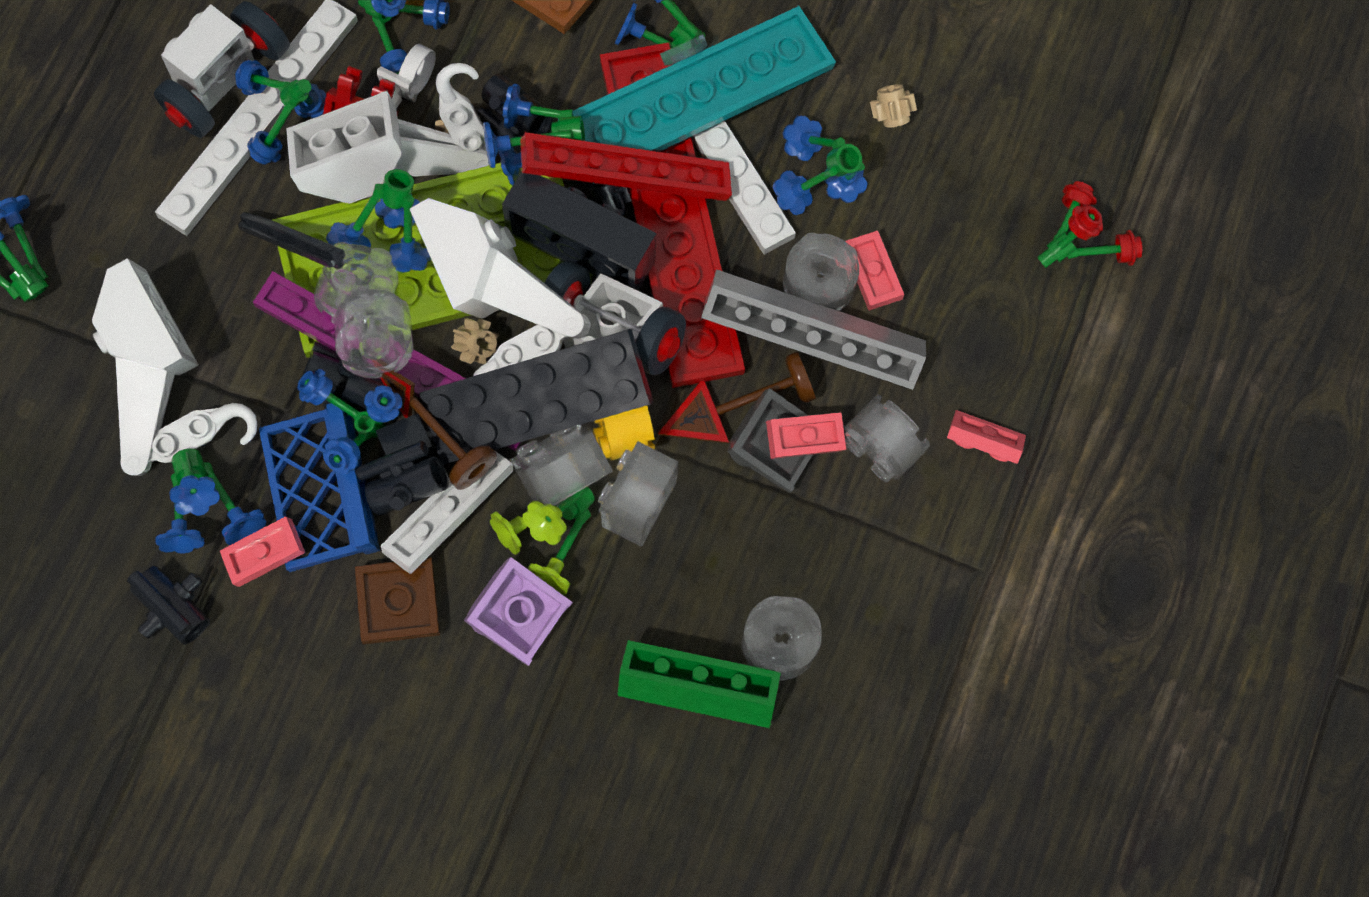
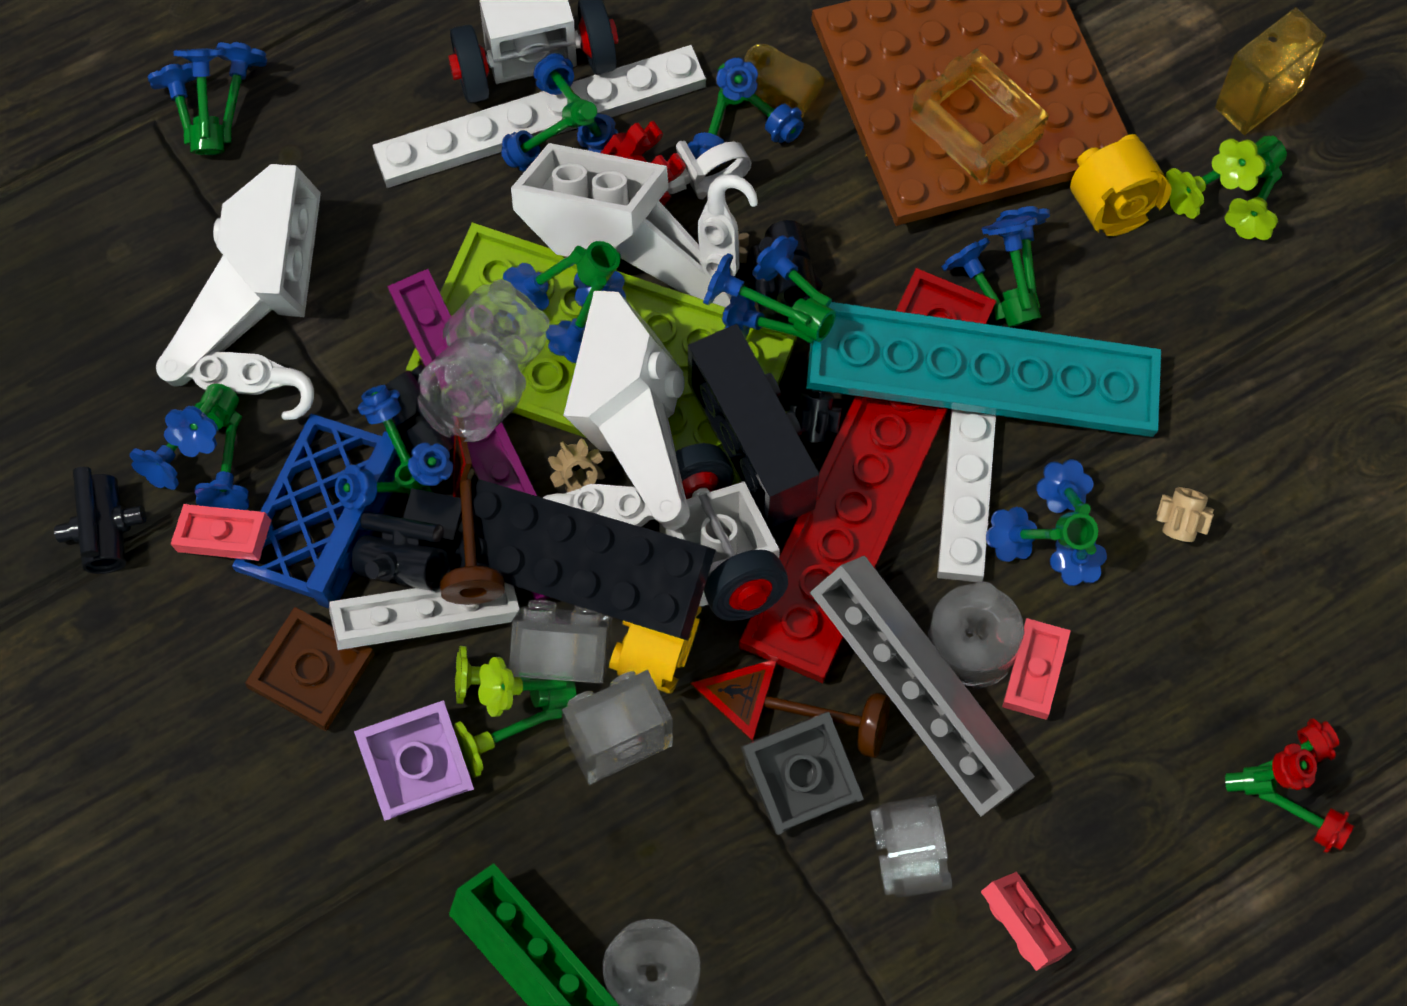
camera: 40 degrees right, 5 degrees down
black axle [238,212,346,269] -> none
red plate [520,132,732,201] -> none
clear light blue tile [660,34,708,66] -> none
coral plate [766,412,846,459] -> none

